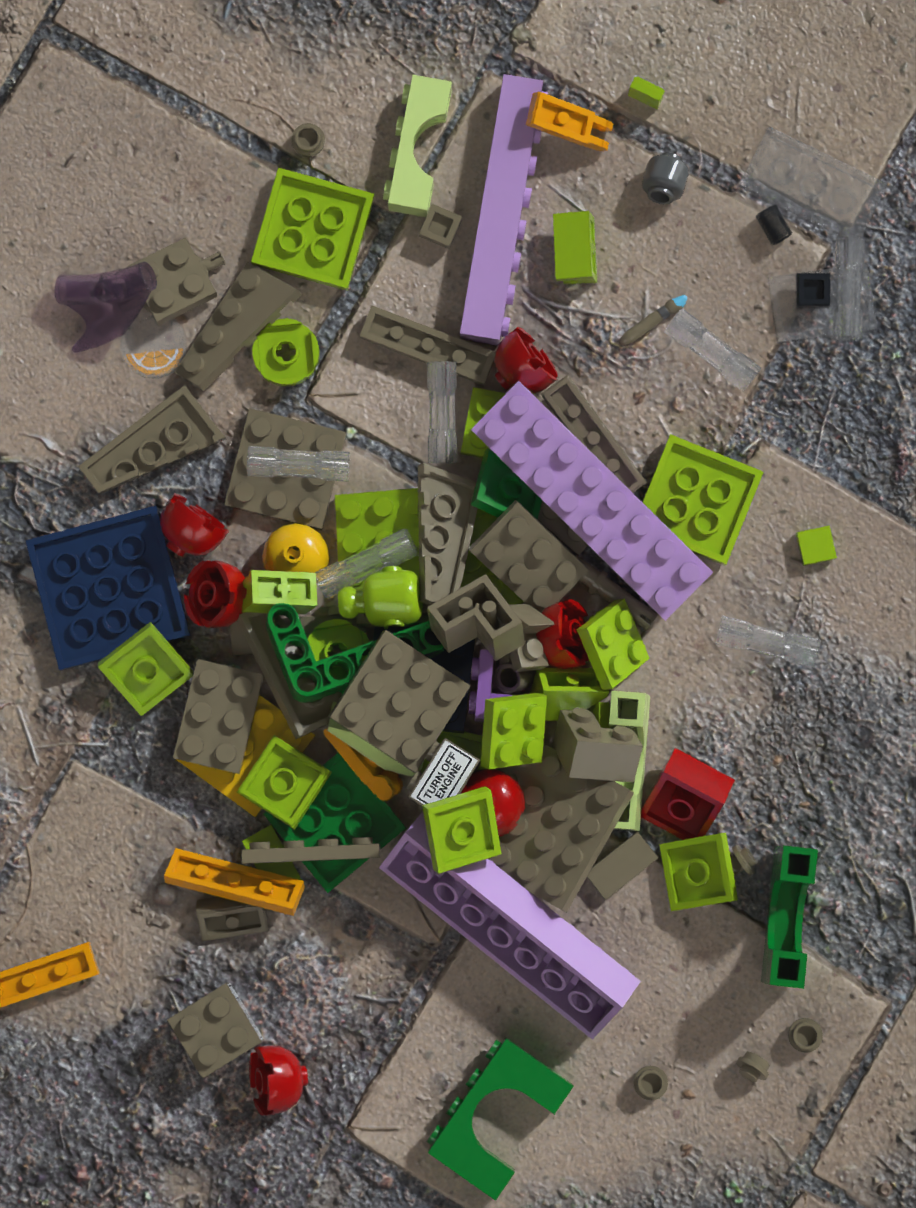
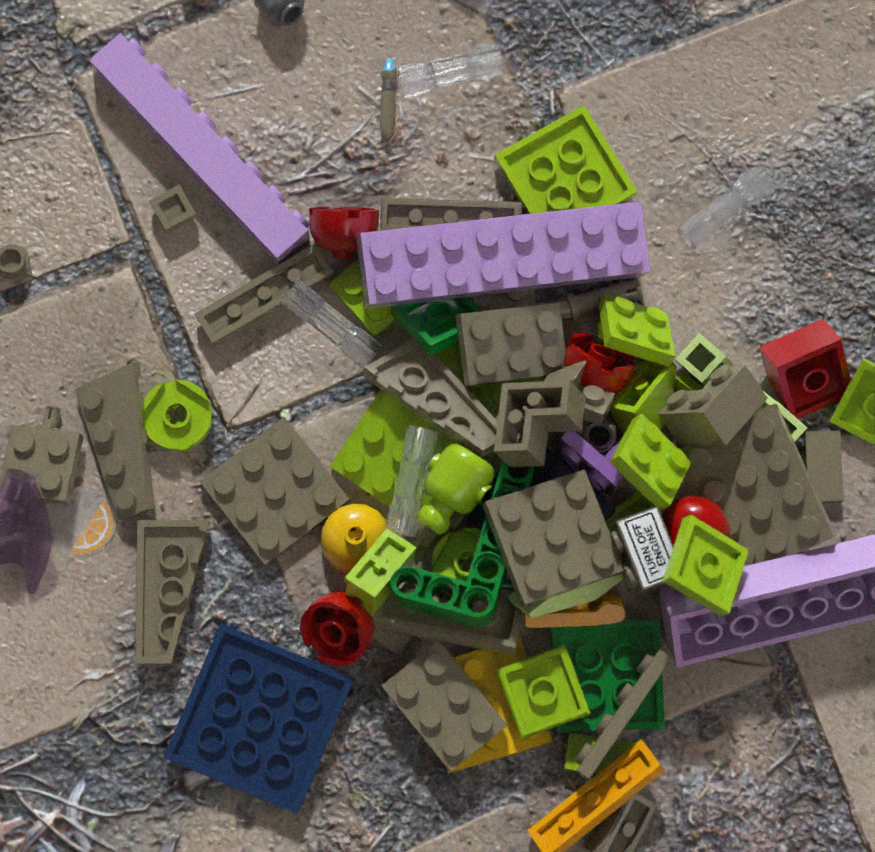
camera: 55 degrees left, 5 degrees down
lime plate [98,622,194,716] -> none
red cylinder [160,493,229,557] -> none
clear axle [247,446,350,482] -> none
lime plate [251,167,375,291] -> none
yellowish green arch [383,75,452,217] -> none
light orange hinge [525,92,613,152] -> none
lime hinge [553,211,597,284] -> none
lime tile [796,525,837,566] -> none

